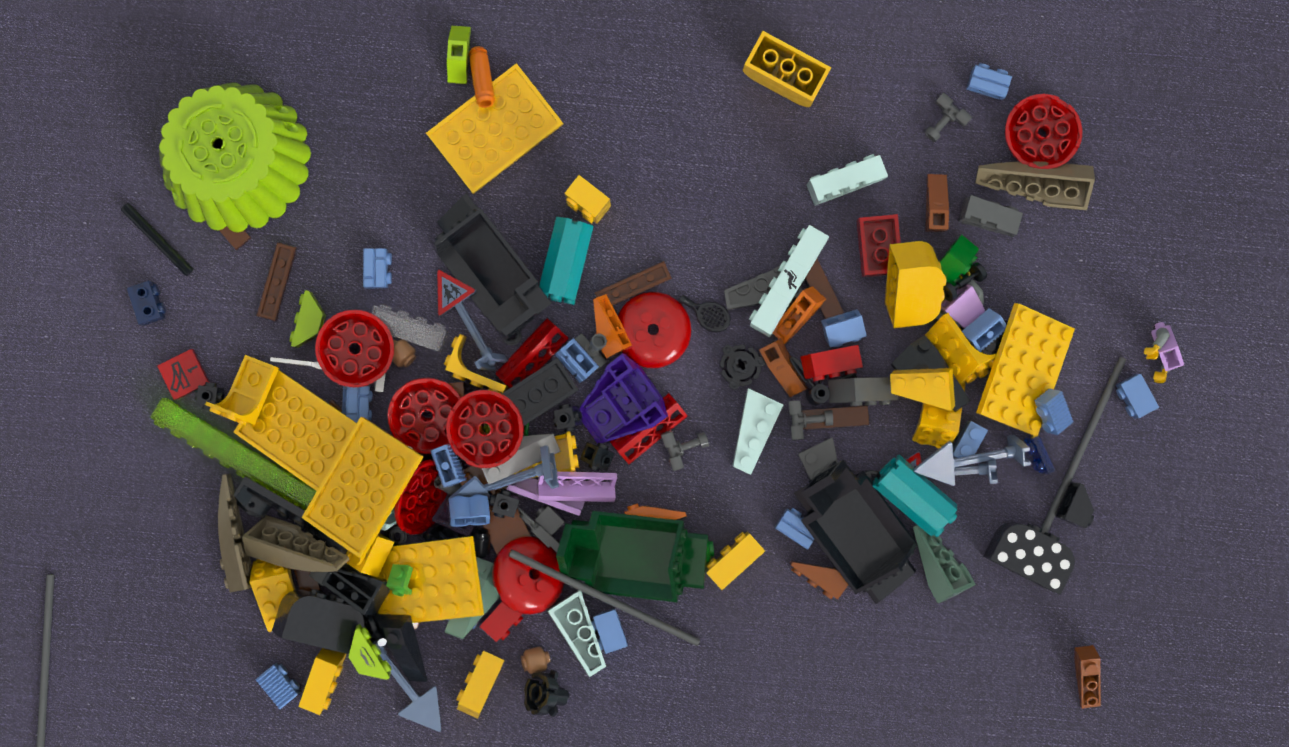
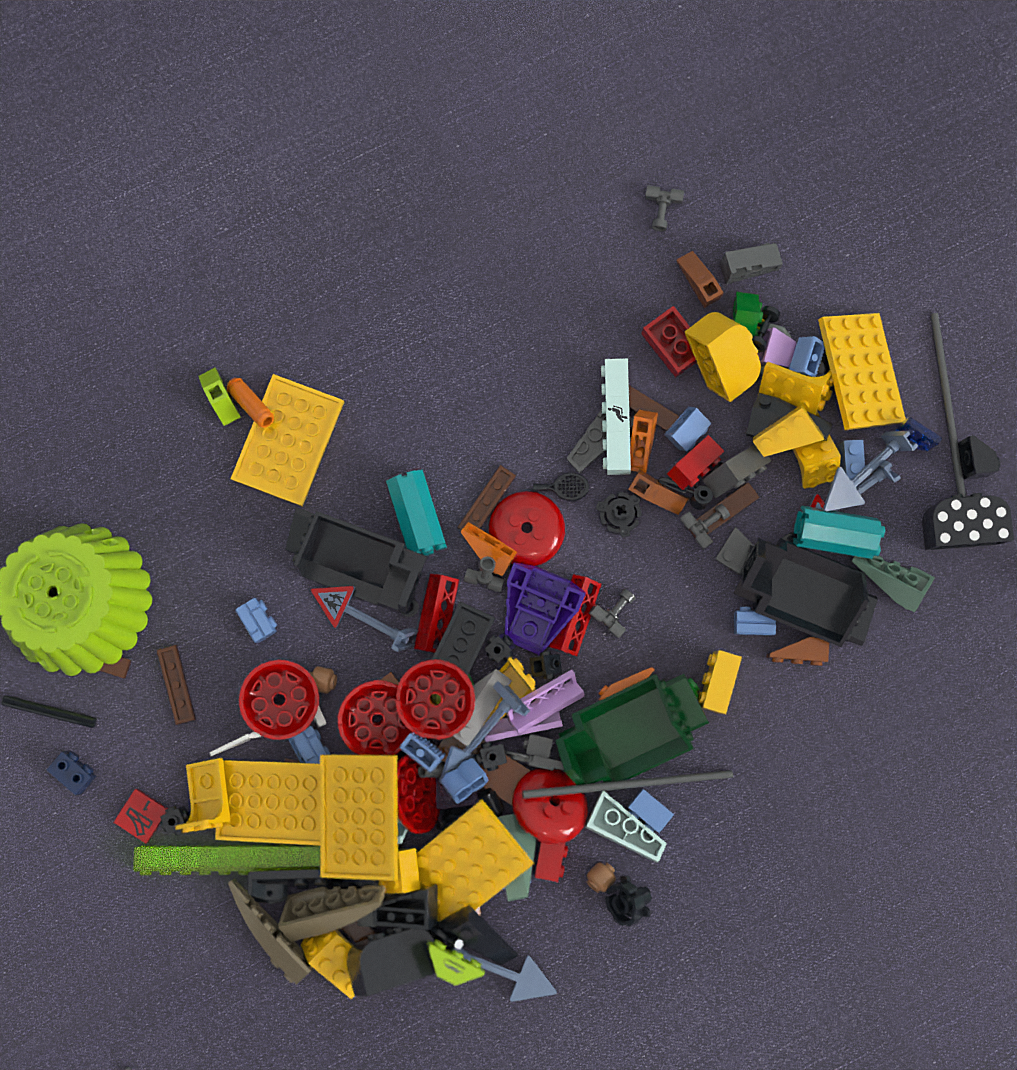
camera: 30 degrees left, 5 degrees down
medium blue brick [255,663,301,709] -> none
lime slope [290,290,326,348] -> none
yellow wedge [298,648,346,715] -> none
clear brick [372,304,449,353] -> none
bright green bracket [386,564,413,596] -> none
black plate [388,526,407,546] -> none
yellow bracket [444,334,509,393] -> none
yellow wedge [456,651,504,719] -> none
medium blue brick [554,338,599,383] -> none
yellow brick [564,175,611,224] -> none
light aqua wedge [732,388,783,475] -> none
yellow brick [743,31,831,107] -> none
light aqua wedge [807,154,888,206] -> none
medium blue brick [966,63,1012,101] -> none
dark tan wedge [975,161,1095,210] -> none
red brick [1005,94,1082,169] -> none
medium blue brick [1035,389,1074,435] -> none
medium blue brick [1116,374,1159,419] -> none
torso [1144,322,1184,383] -> none

